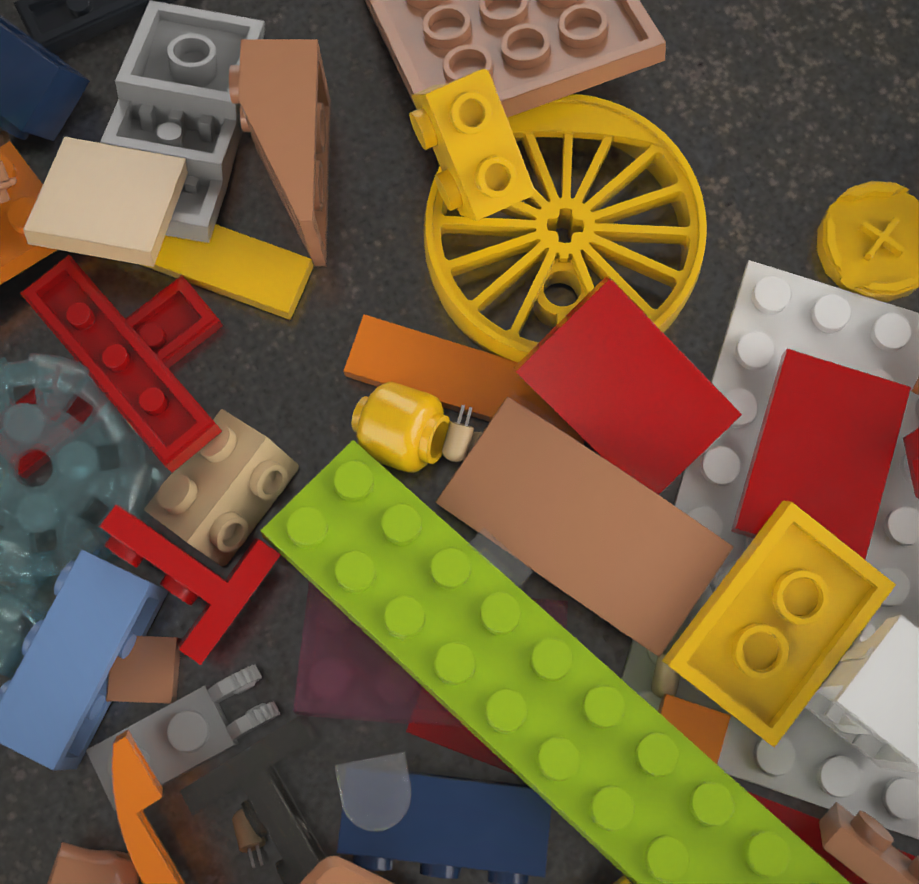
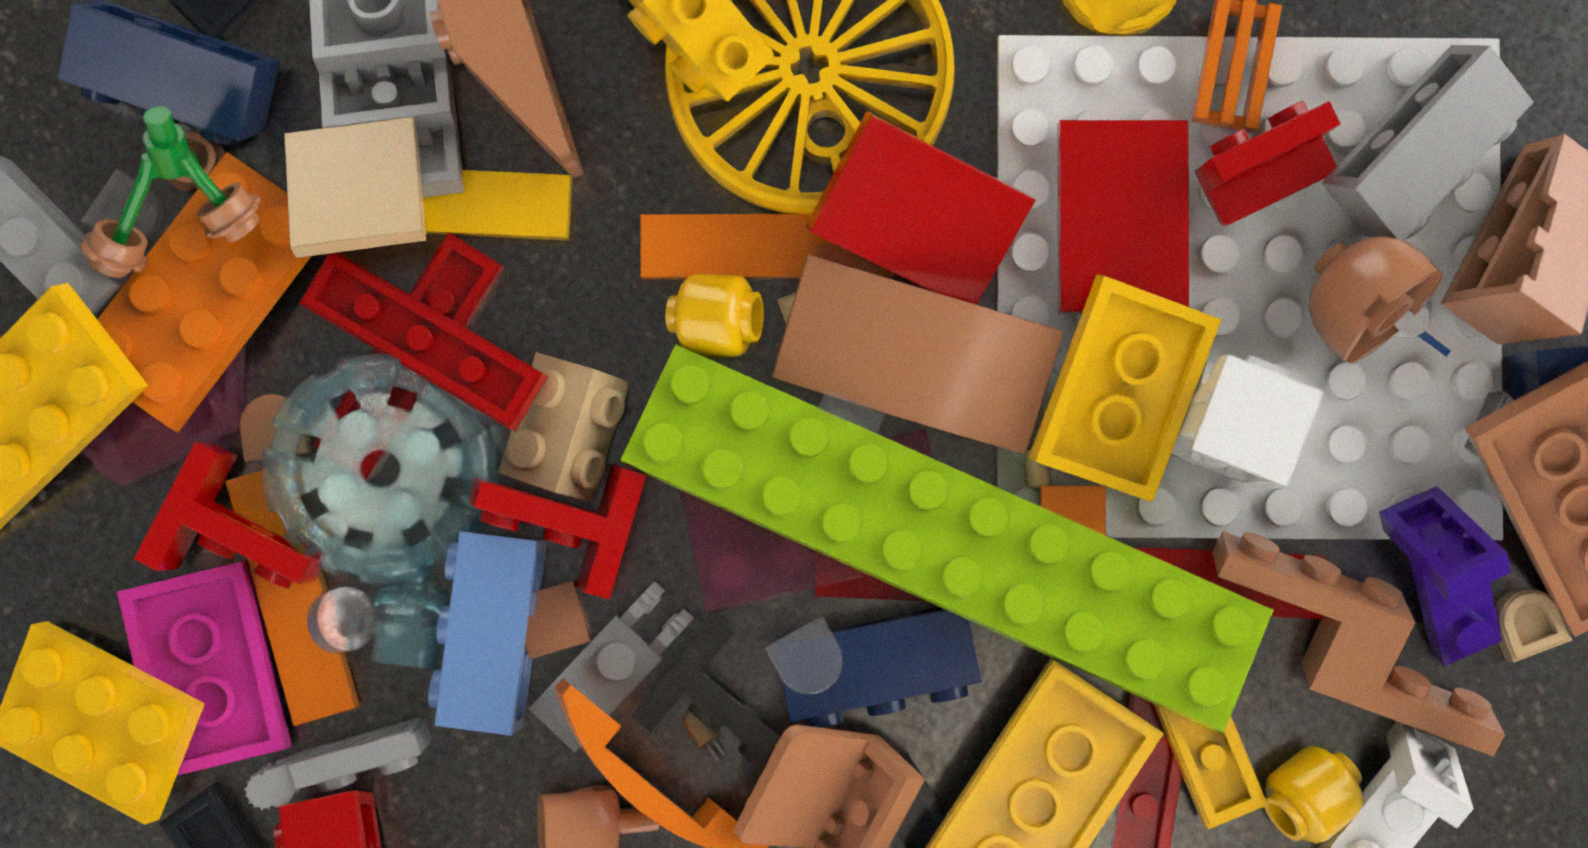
camera: 20 degrees left, 10 degrees up
tan piece [442,405,474,462] -> none

